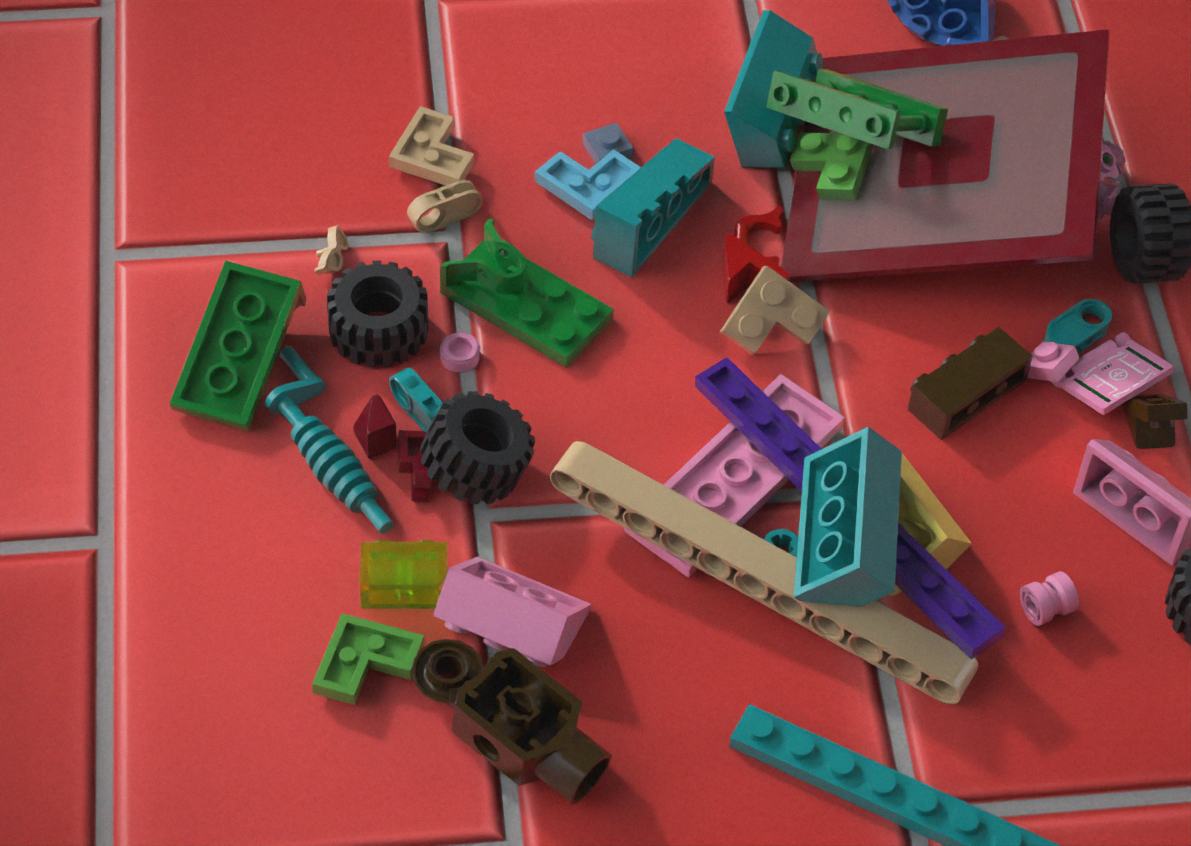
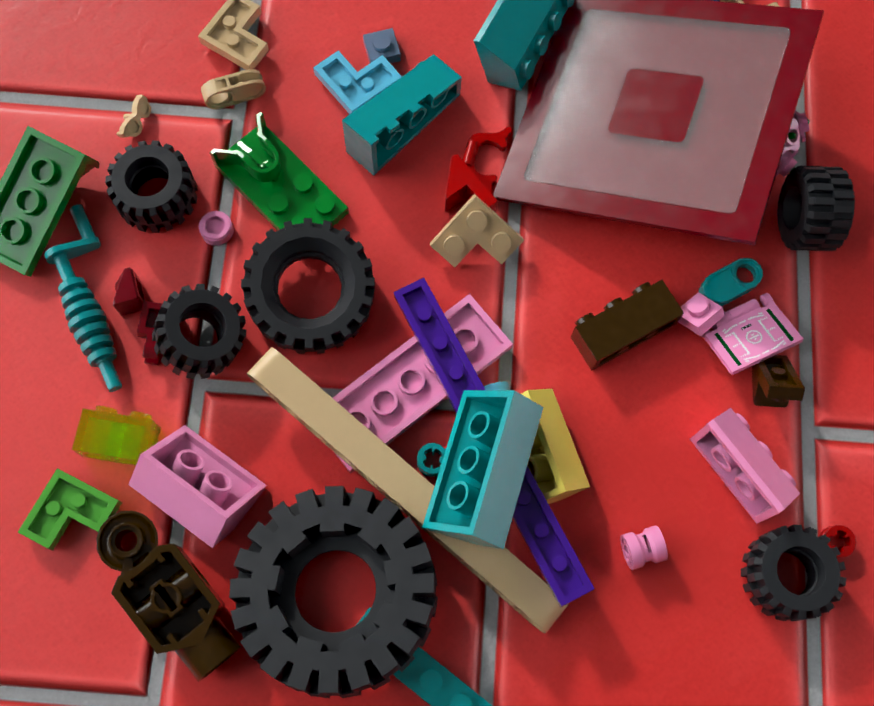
camera: 10 degrees right, 20 degrees up
teal piece [389,367,443,431] -> none
green fence [766,69,948,150] -> none
bright green plate [790,133,874,200] -> none
none -> black tyre [229,486,438,699]
none -> black tyre [241,218,375,354]

